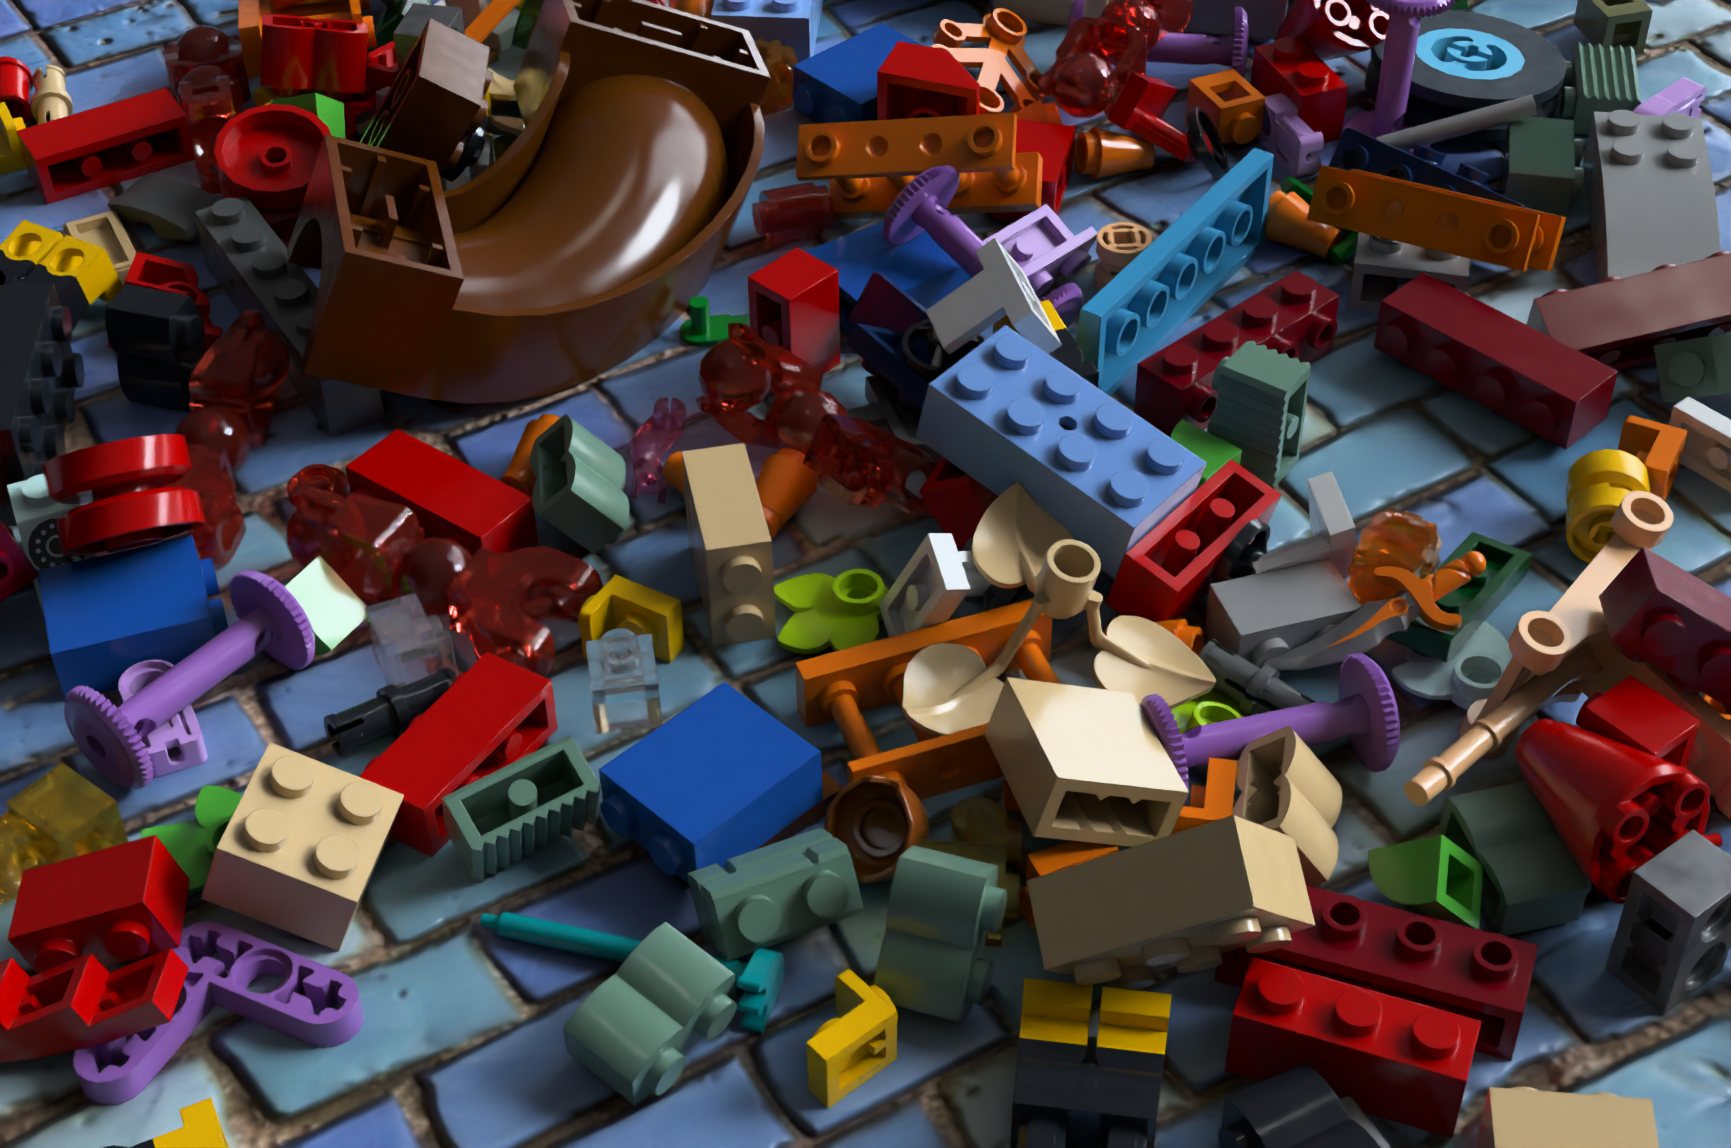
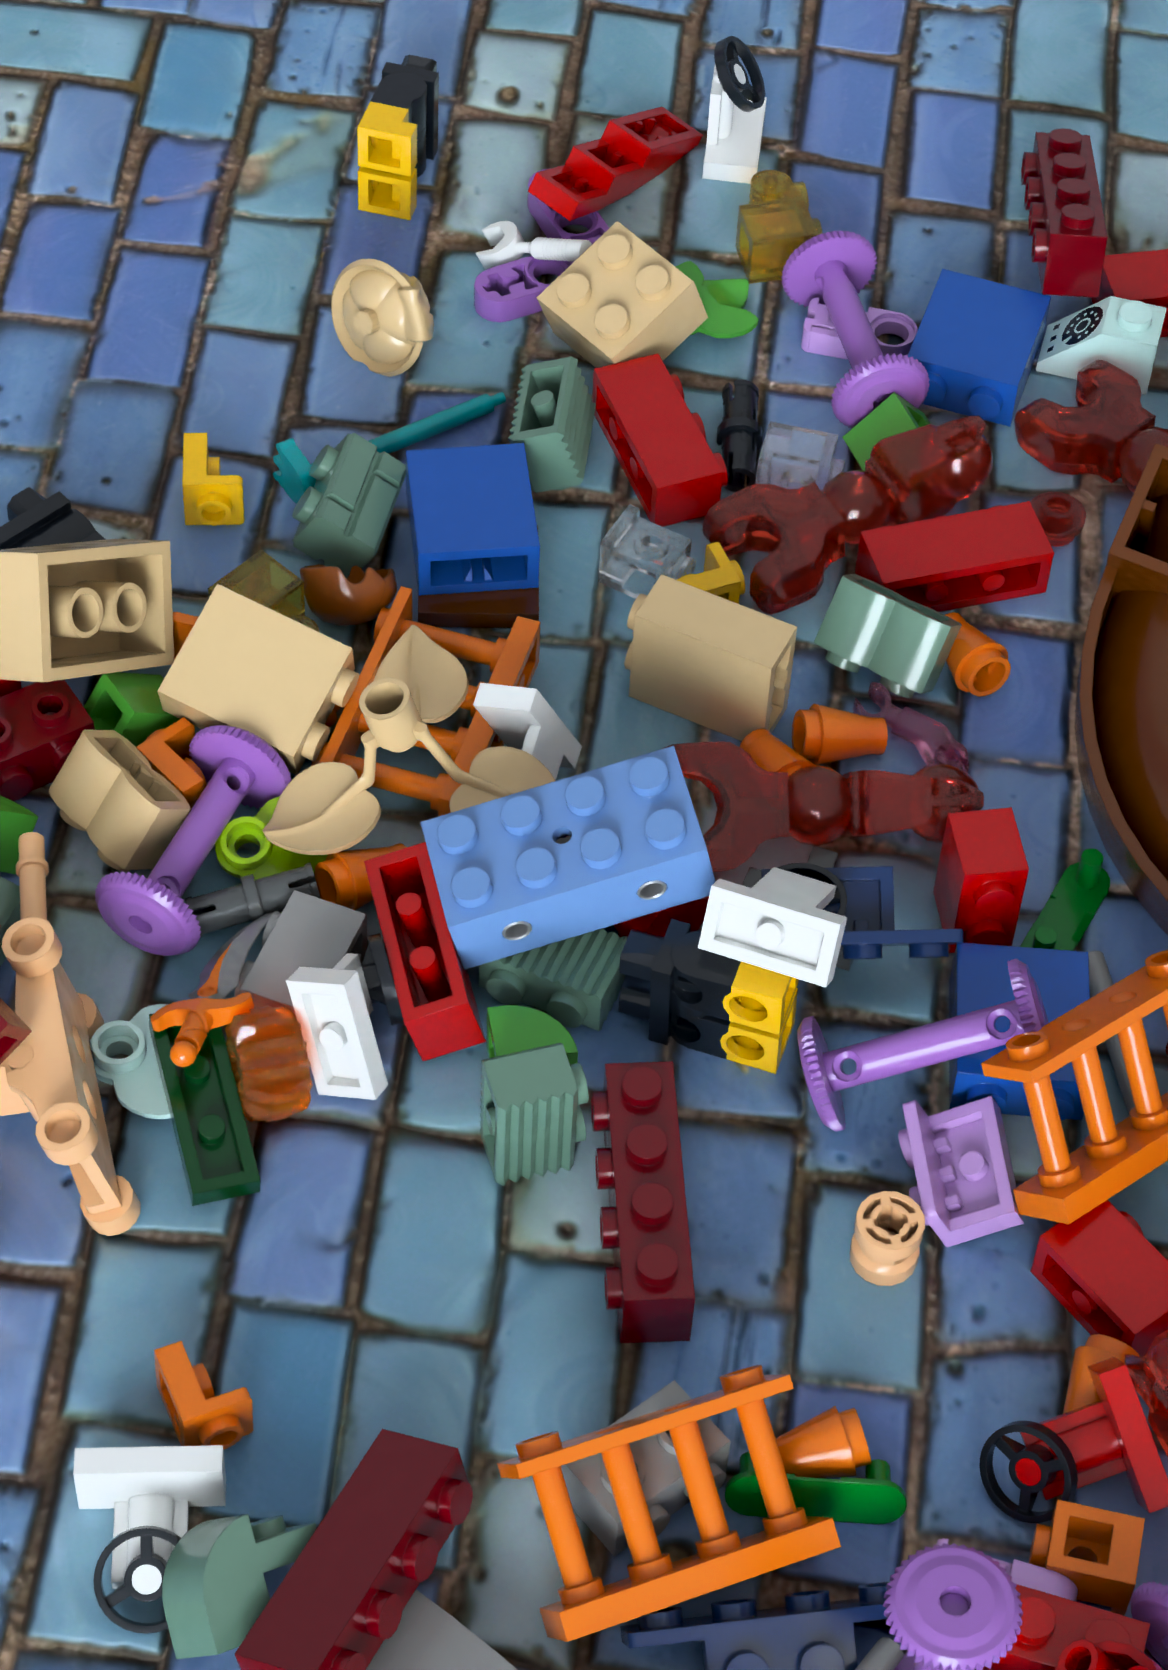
camera: 125 degrees right, 10 degrees up
red brick [7,835,190,974] -> none
red wheel [42,434,206,557] -> none
sand green brick [563,922,737,1106] -> none
lime plate [774,569,889,655] -> none
sand green brick [874,845,1007,1023] -> none
dark azure arch [1075,148,1274,396] -> none
dark red brick [1374,272,1618,450] -> none
yellow wheel [1566,449,1650,564] -> none
none -> tan piece [331,259,434,377]
none -> white piece [476,221,592,270]

